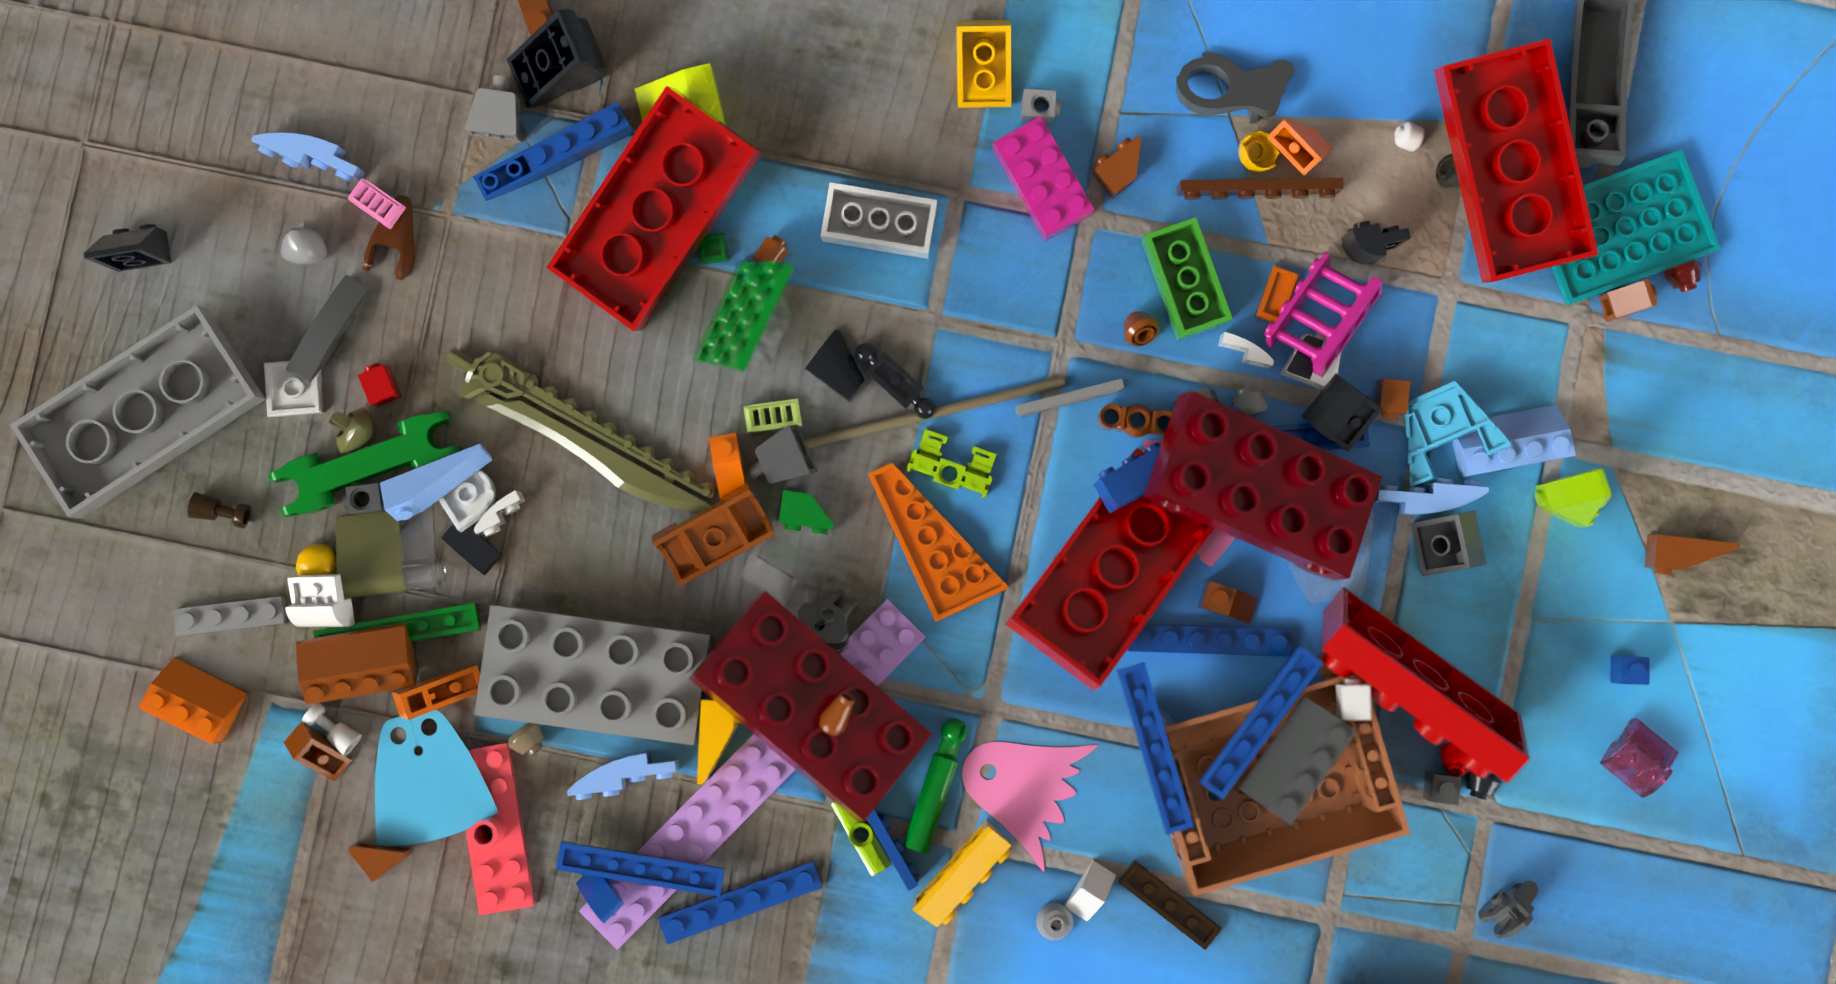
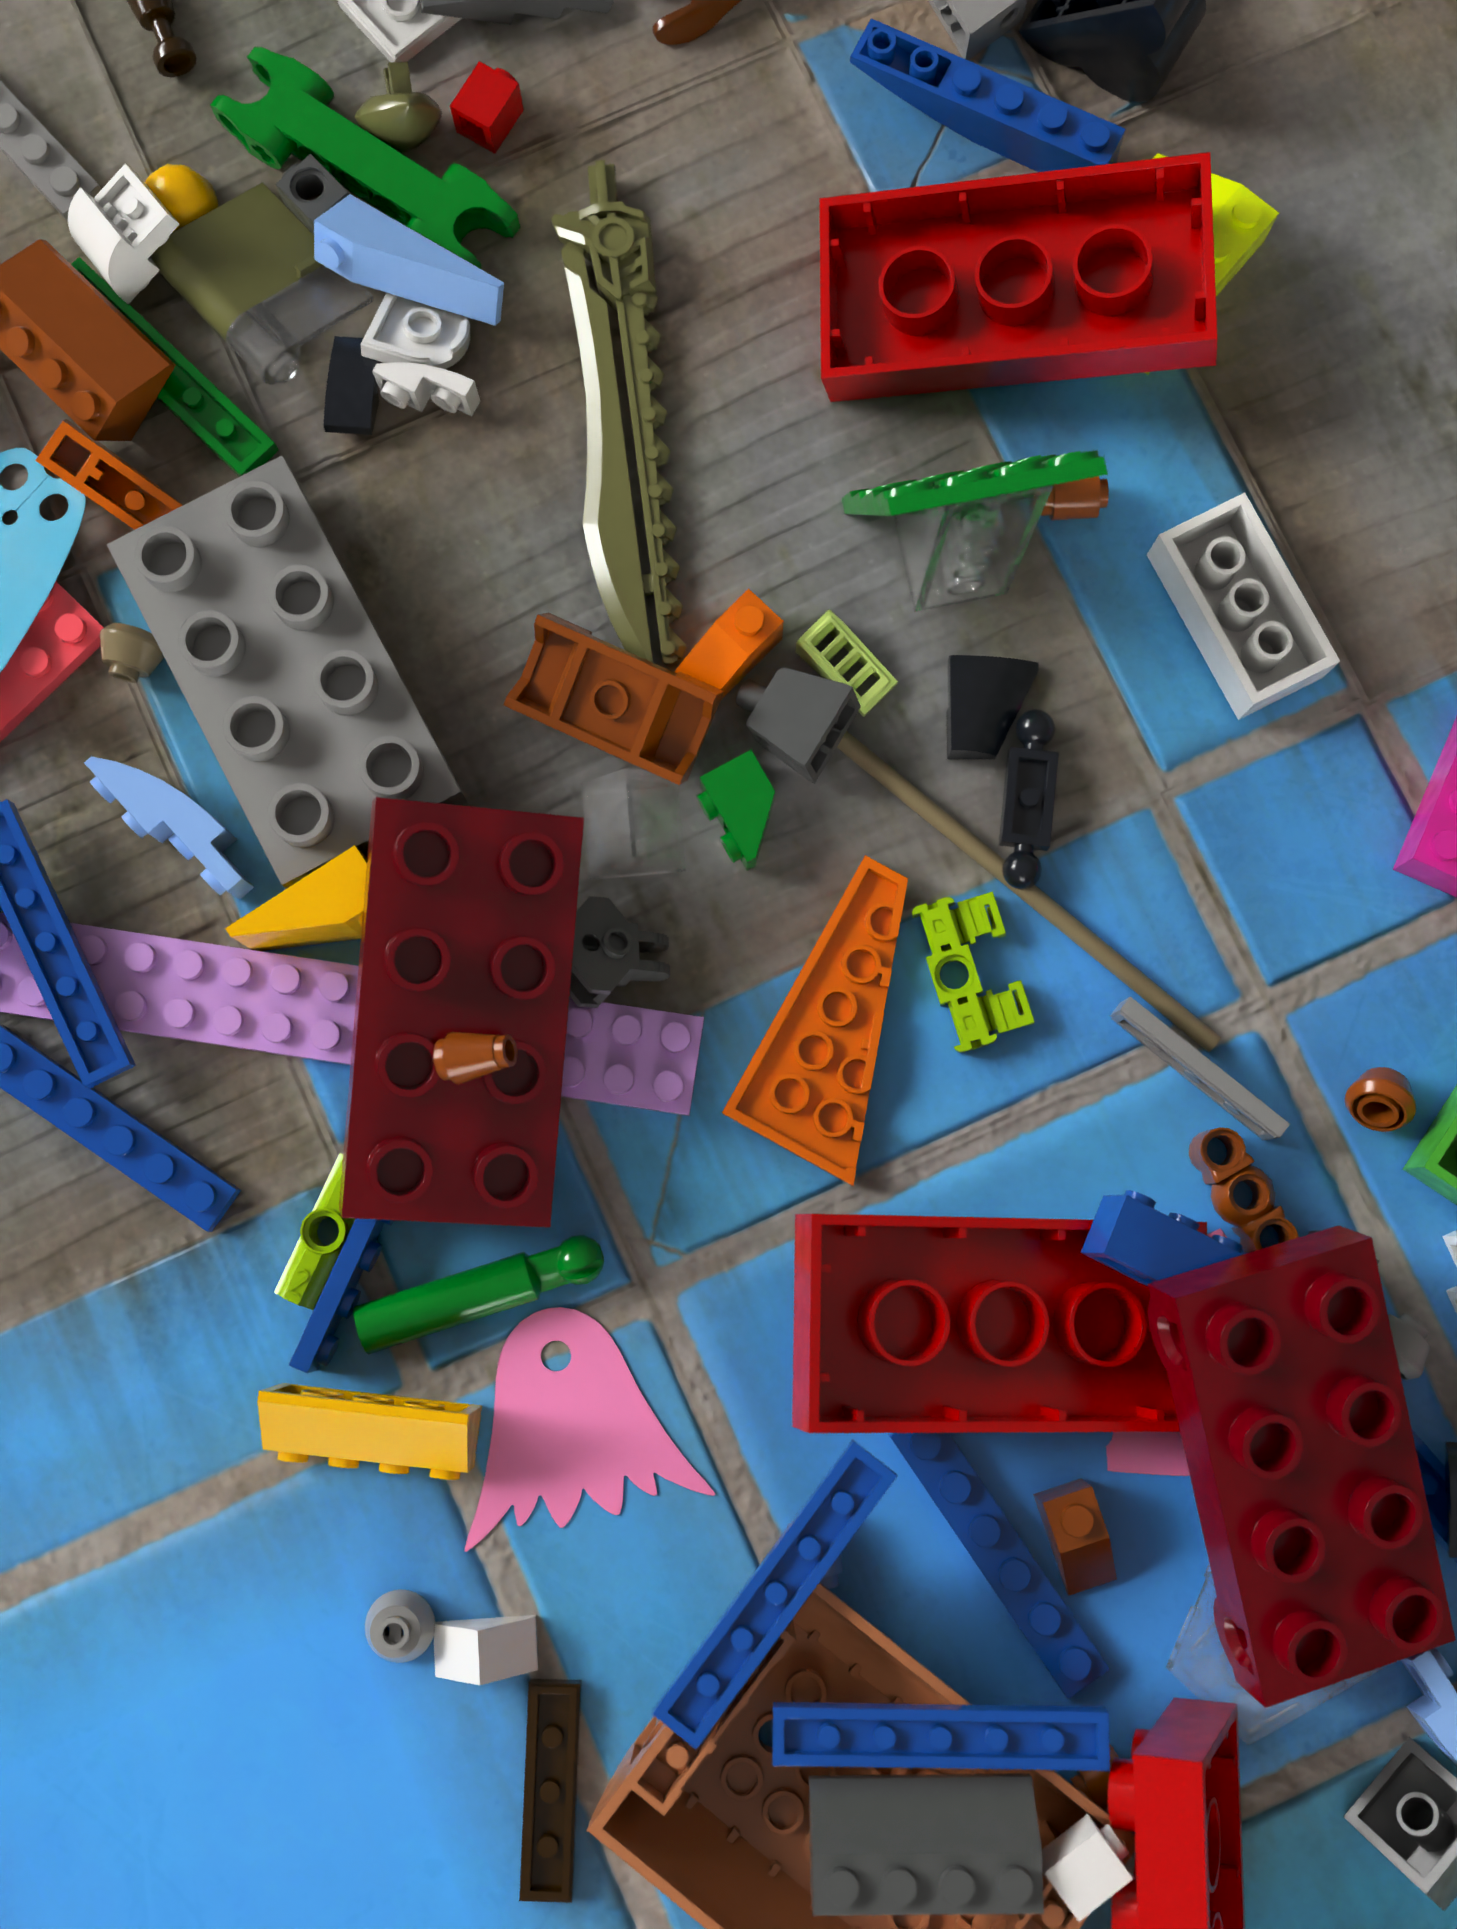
camera: 55 degrees right, 5 degrees down
green tile [699,233,729,265] -> none

